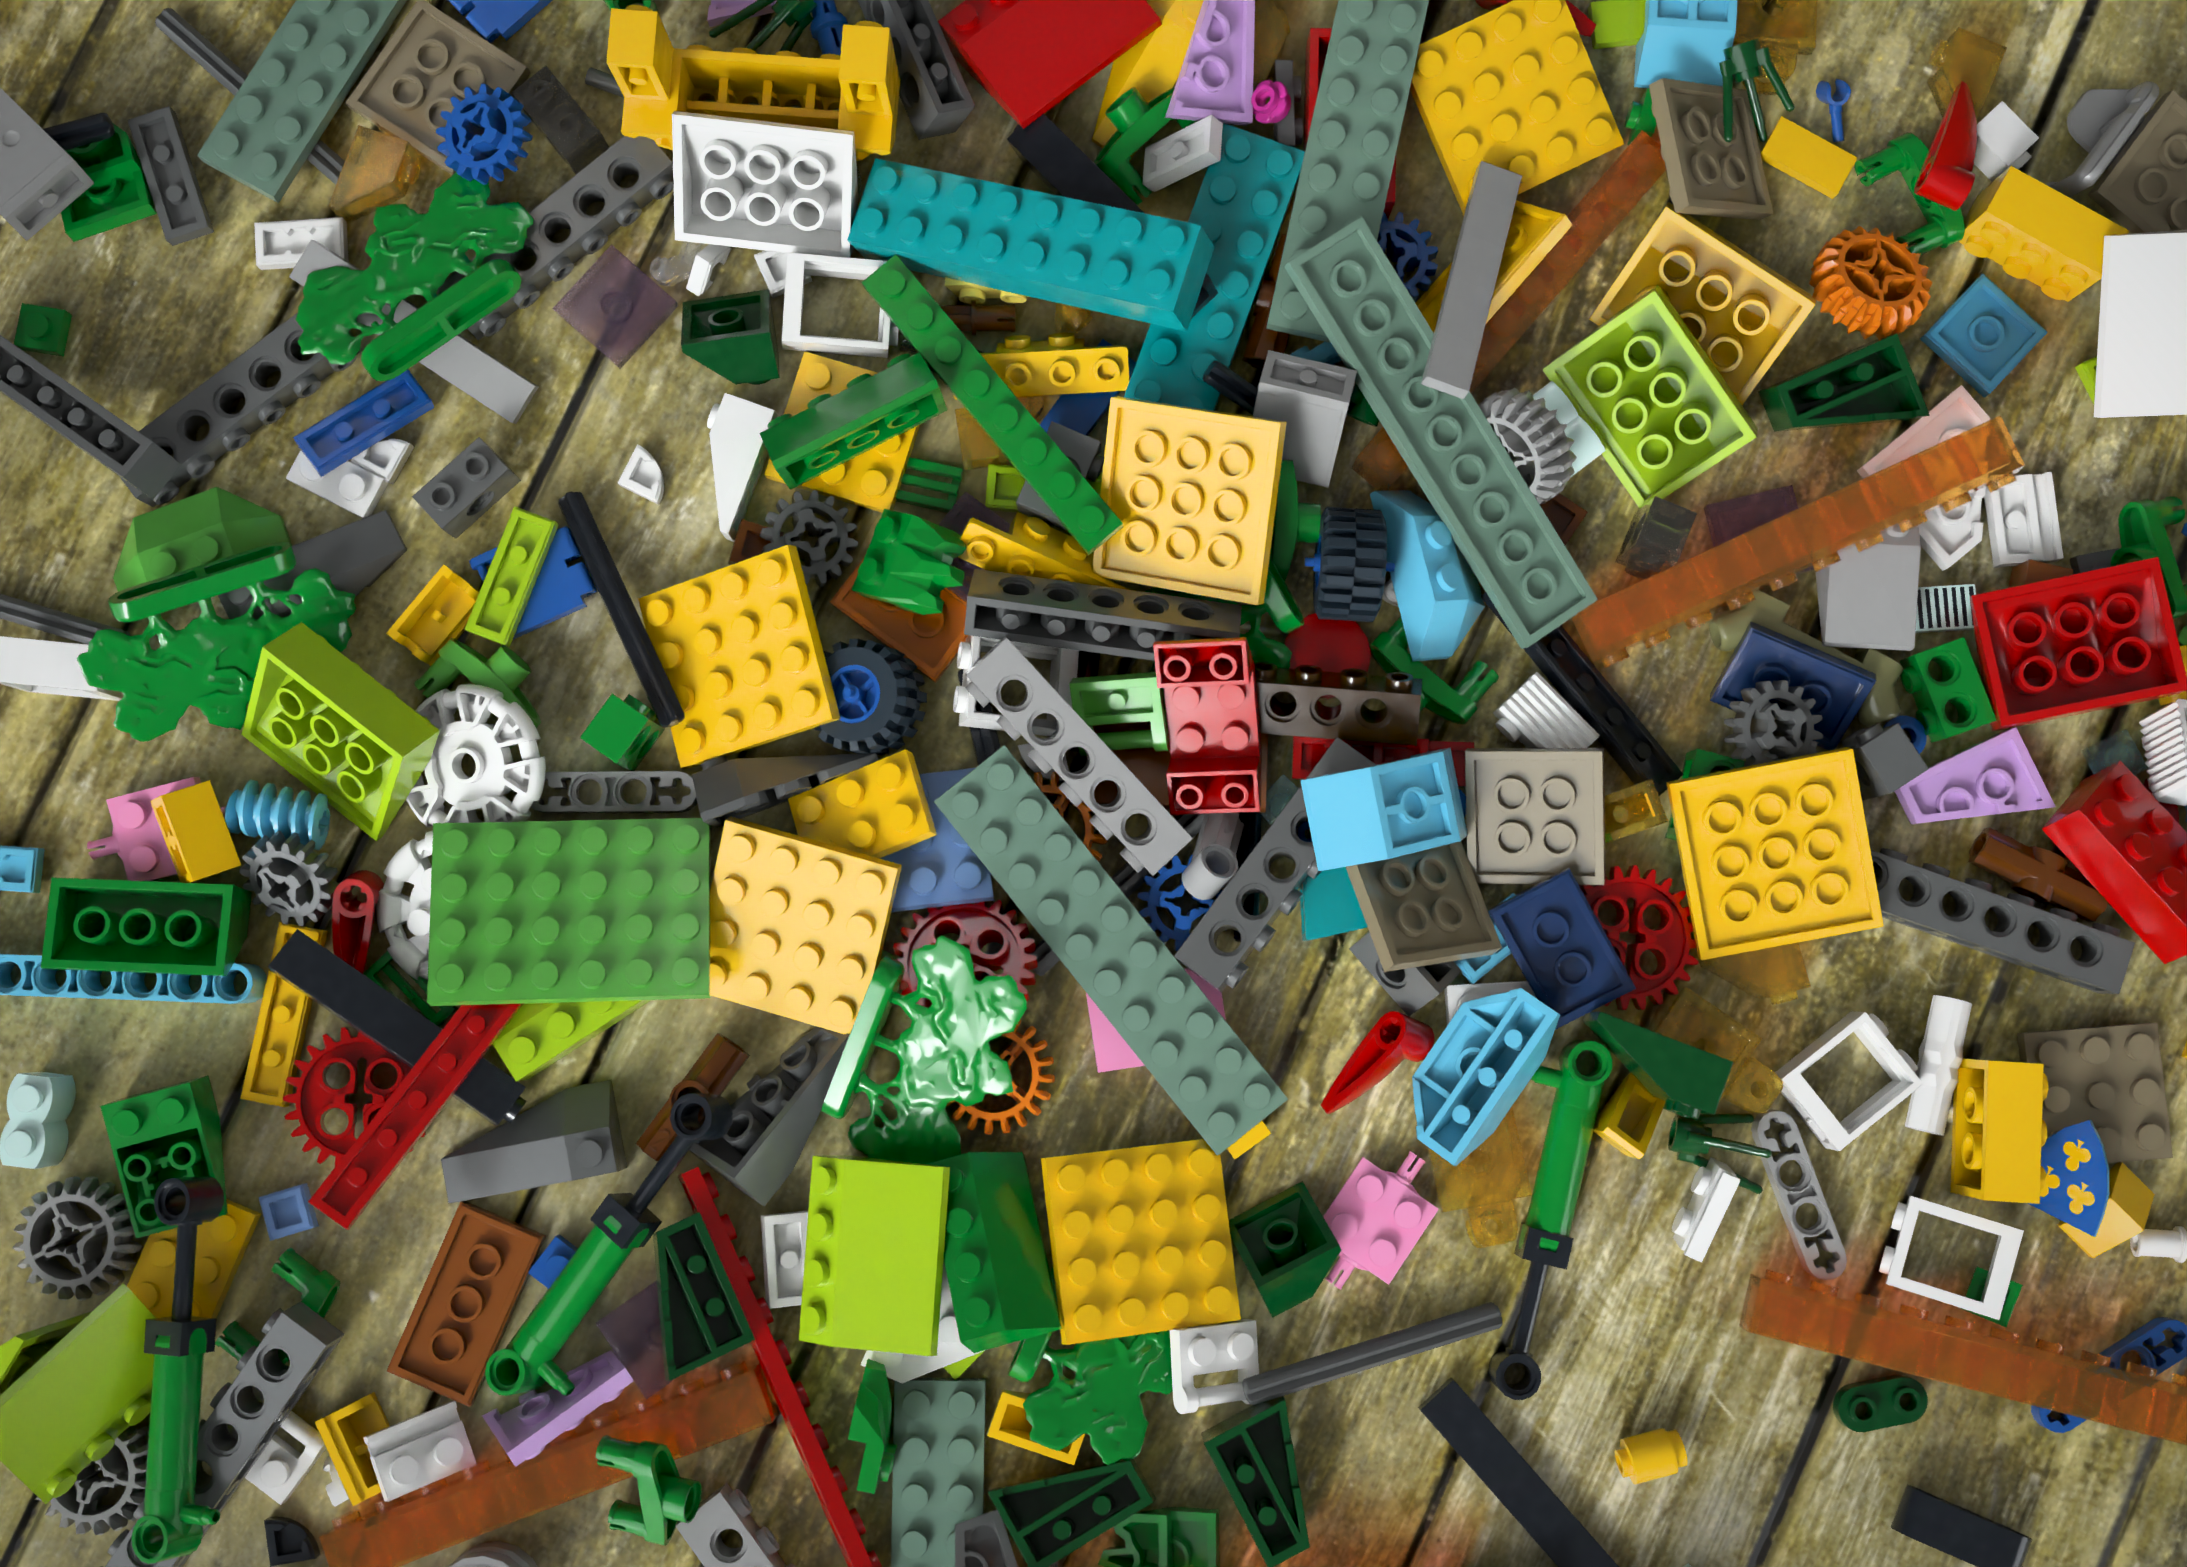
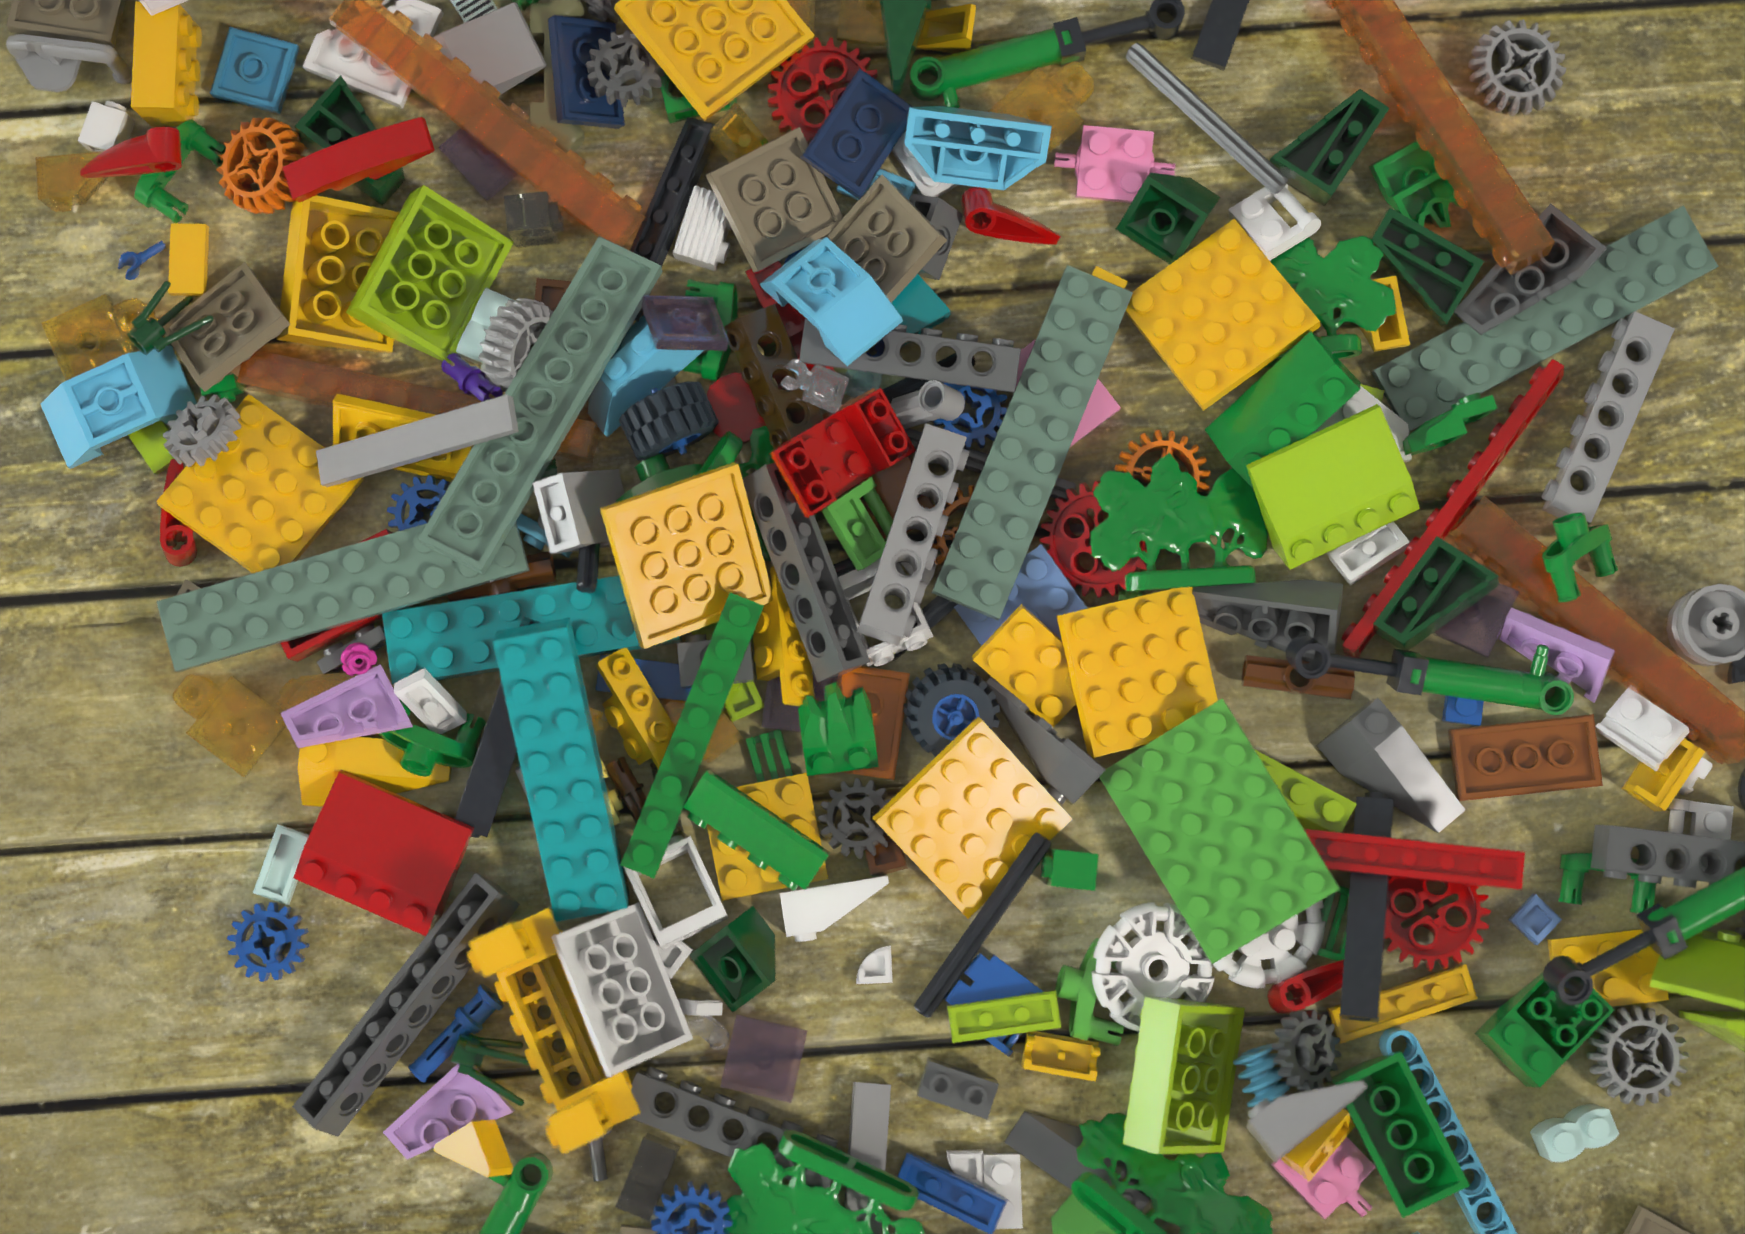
camera: 115 degrees left, 0 degrees up
light grey beam [531,771,698,813] -> none
none -> light grey gear [163,395,241,467]
none -> red slope [283,117,435,203]
none -> dark purple pin [441,353,503,402]
none -> clear purple plate [642,295,729,351]
none -> clear plate [781,359,849,414]
none -> light grey slope [1247,1081,1367,1163]

